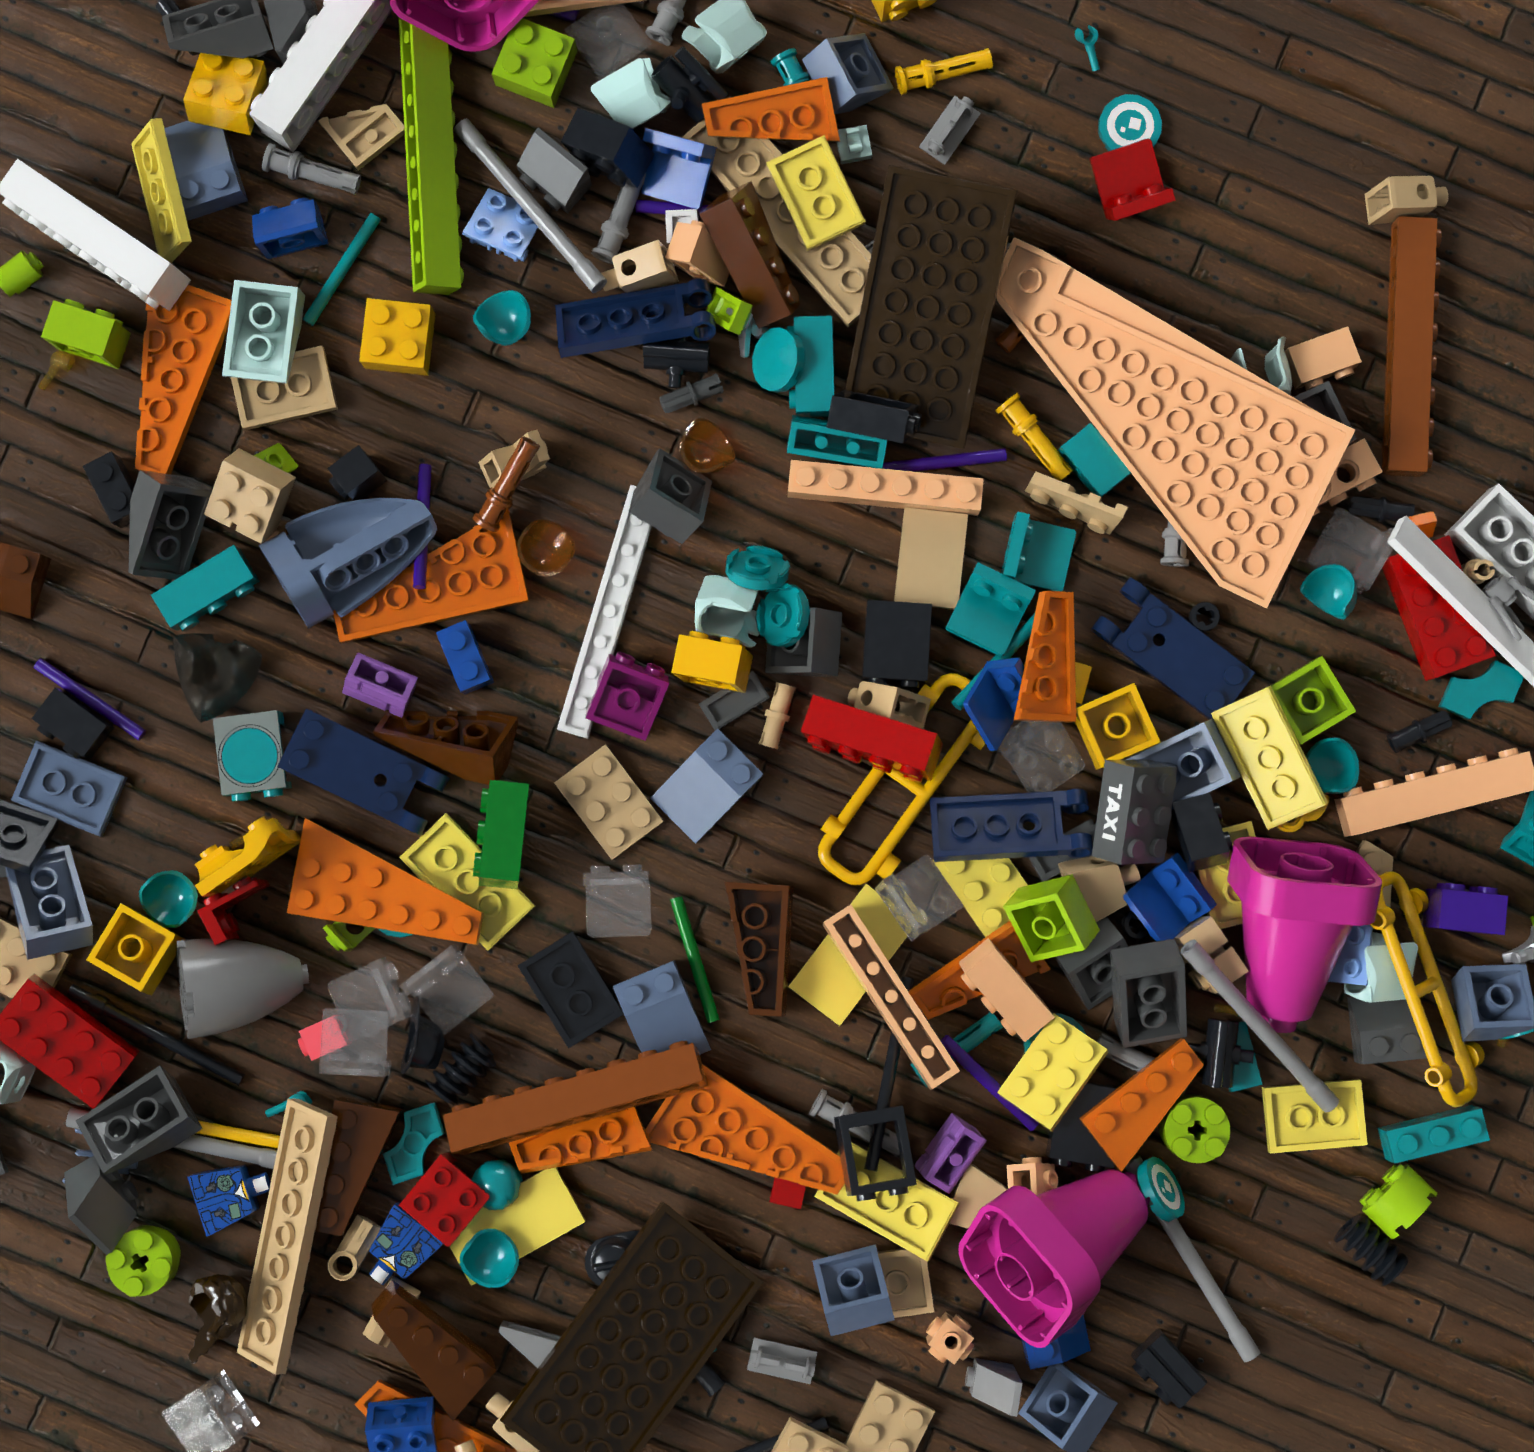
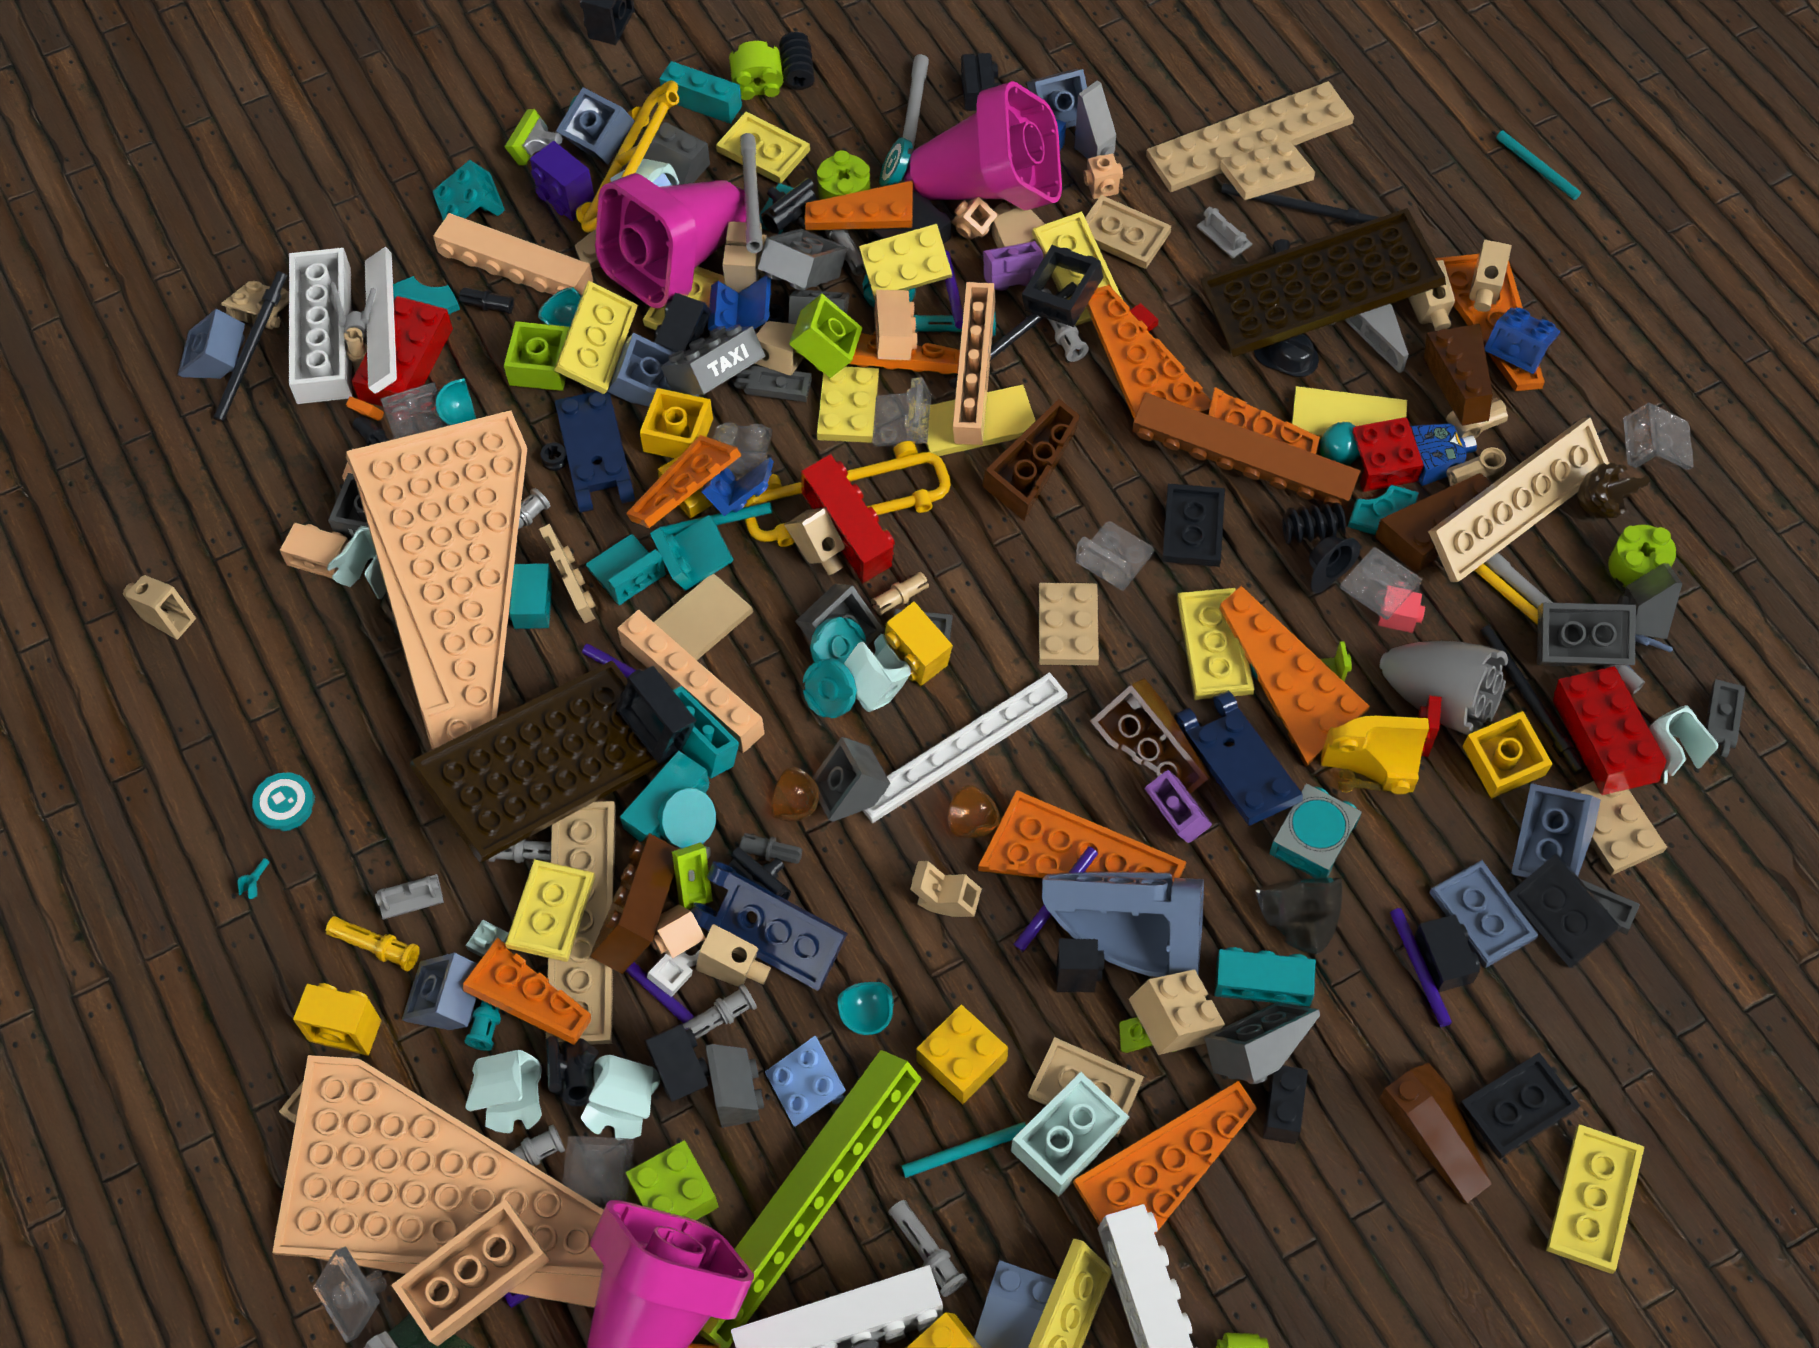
camera: 140 degrees left, 25 degrees down
clear yellow hand [38,351,75,391] -> none
lime brick [41,299,131,369] -> none
teal helmet [139,870,198,928] -> none
blue torso [187,1165,271,1237] -> none
blue slope [252,198,329,260] -> none
teal hand [265,1091,312,1118] -> none
tan wing [319,104,405,171] -> none
clear bracket [327,957,412,1041] -> none
clear bracket [400,944,494,1034] -> none
blue brick [436,620,494,695] -> none
light grey piece [454,118,607,293] -> none
teal helmet [460,1229,519,1288] -> none
dark orange pin [472,436,540,532] -> none
green brick [473,780,529,889] -> none
magenta plate [585,652,670,741] -> none
sand blue slope [613,960,711,1054] -> none
bracket [642,128,717,210] -> none
slope [650,728,764,844] -> none
green bar [670,896,720,1023] -> none
sand blue slope [812,1244,895,1336] -> none
black brick [862,600,932,689] -> none
dark blue hinge [930,789,1093,862] -> none
yellow pin [995,392,1074,481] -> none
red bracket [1090,138,1176,221] -> none
dark orange brick [1381,216,1442,477] -> none

